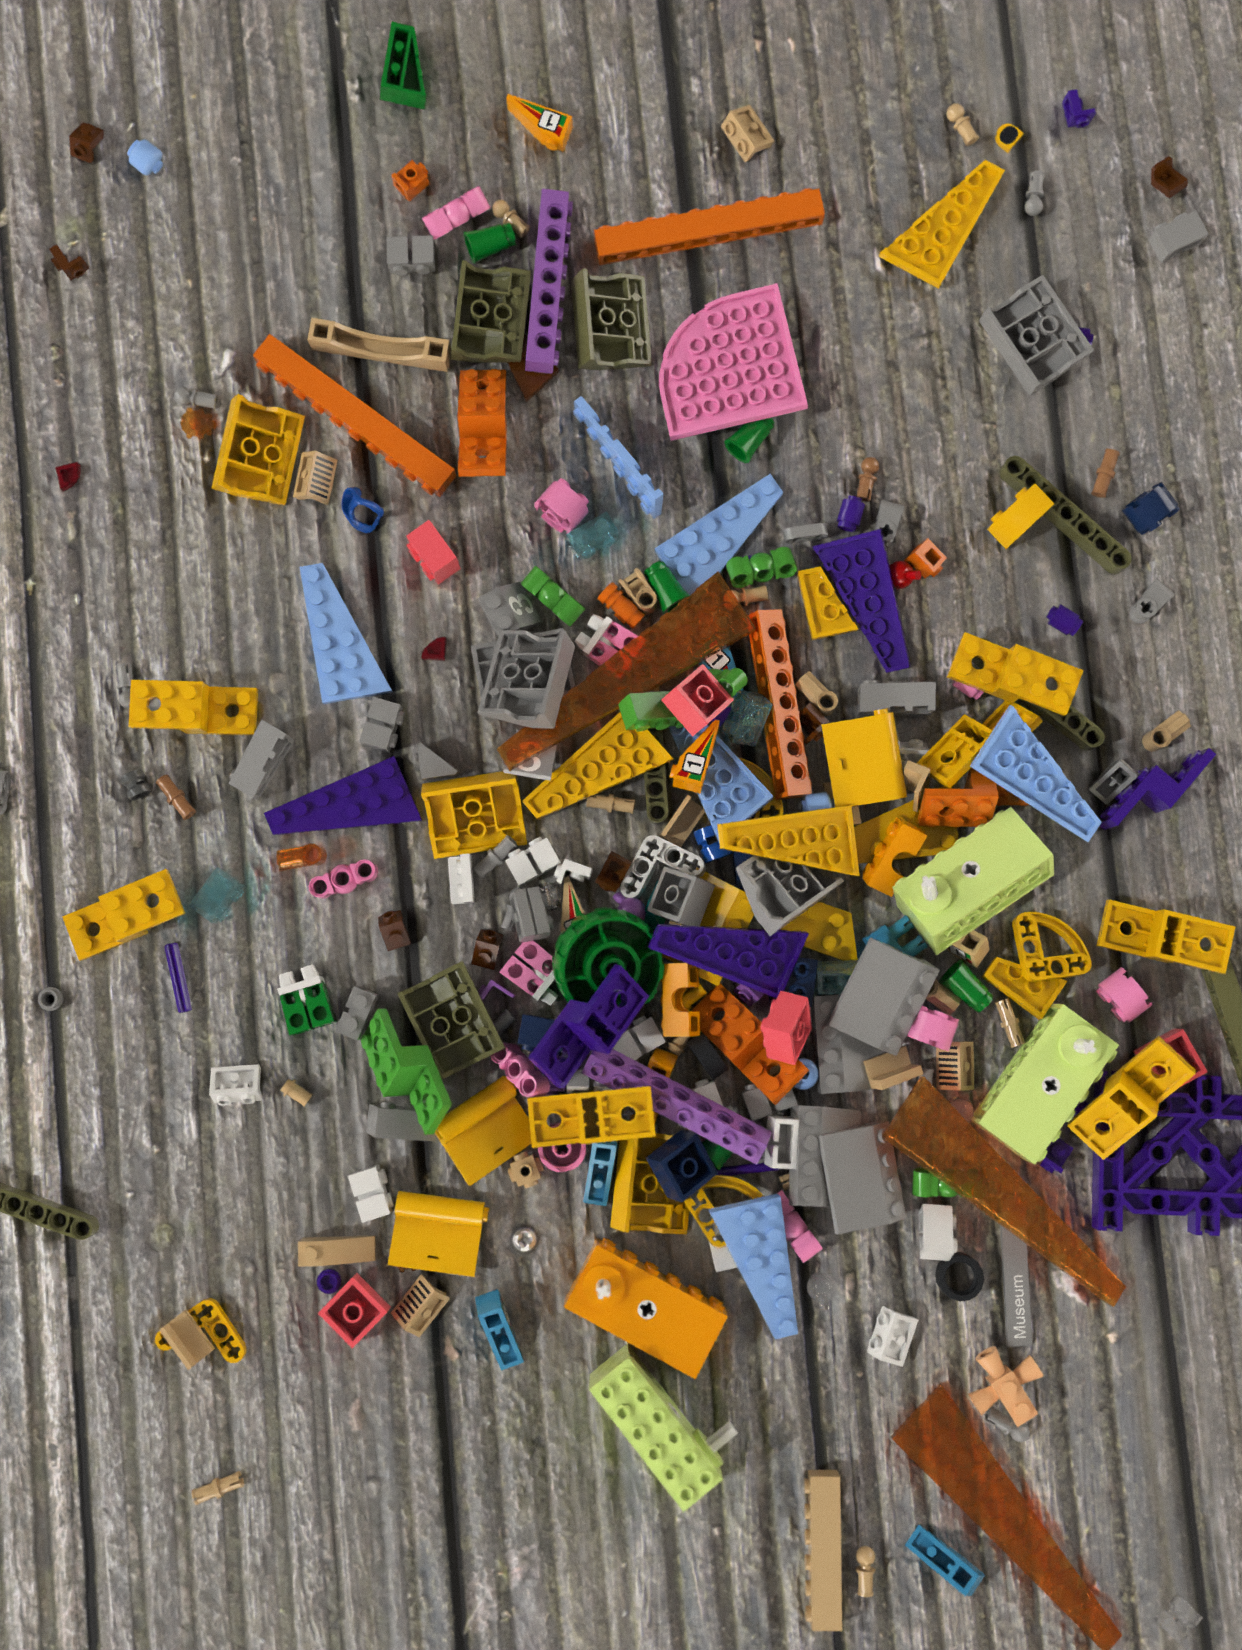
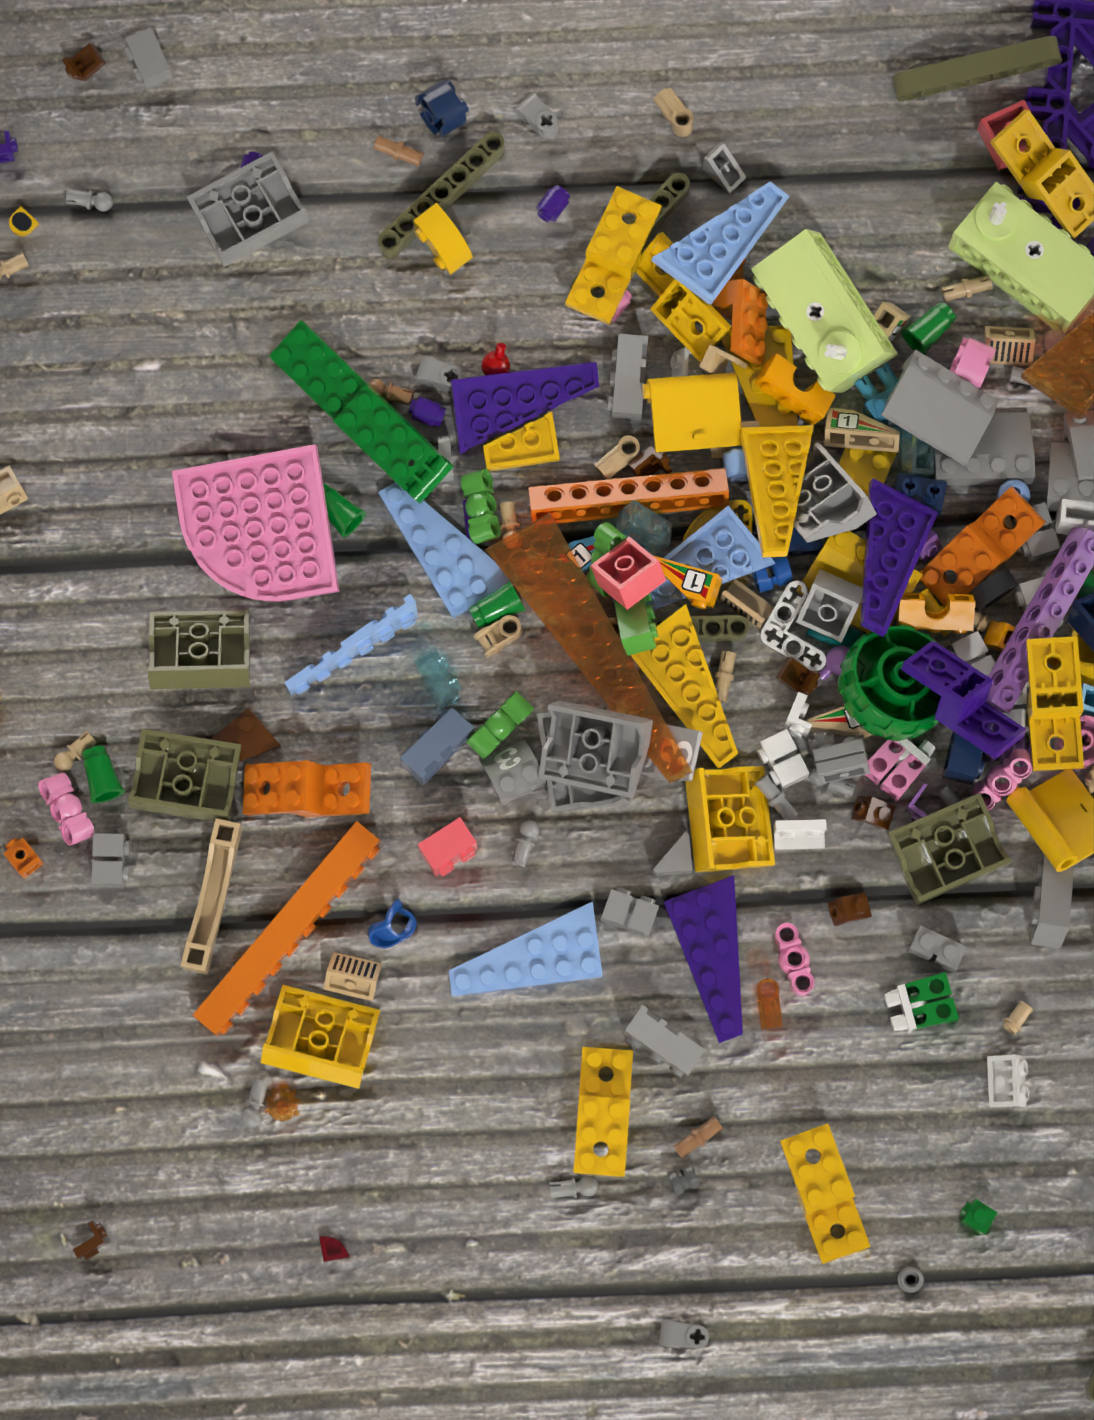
camera: 85 degrees left, 5 degrees down
dark purple axle [164,943,192,1013] -> none
clear light blue brick [188,867,245,924] -> none
bright green bracket [361,1009,452,1135] -> none
dark red tile [421,637,447,661] -> none
medium lavender brick [525,189,573,374] -> none
bright pink brick [534,478,589,535] -> none
hips [575,614,647,682] -> none
orange brick [594,188,825,266] -> none
orange axle [597,582,645,629] -> none
coral brick [761,991,812,1065] -> none
tan panel [863,1046,923,1090] -> none
yellow wing [879,160,1005,289] -> none
orange brick [904,538,947,578] -> none
tan piece [926,979,961,1016] -> none
yellow wing [981,957,1067,1020] -> none
yellow beam [1012,912,1092,982] -> none
yellow bracket [1096,899,1235,974] -> none
bright pink brick [1096,967,1153,1023] -> none
dark purple bracket [1099,748,1216,830] -> none
none -> green hinge [268,320,454,504]
none -> sand blue wedge [400,708,475,786]
none -> light grey pin [510,820,539,868]
none -> tan slope [824,408,900,452]
none -> green brick [960,1199,998,1236]

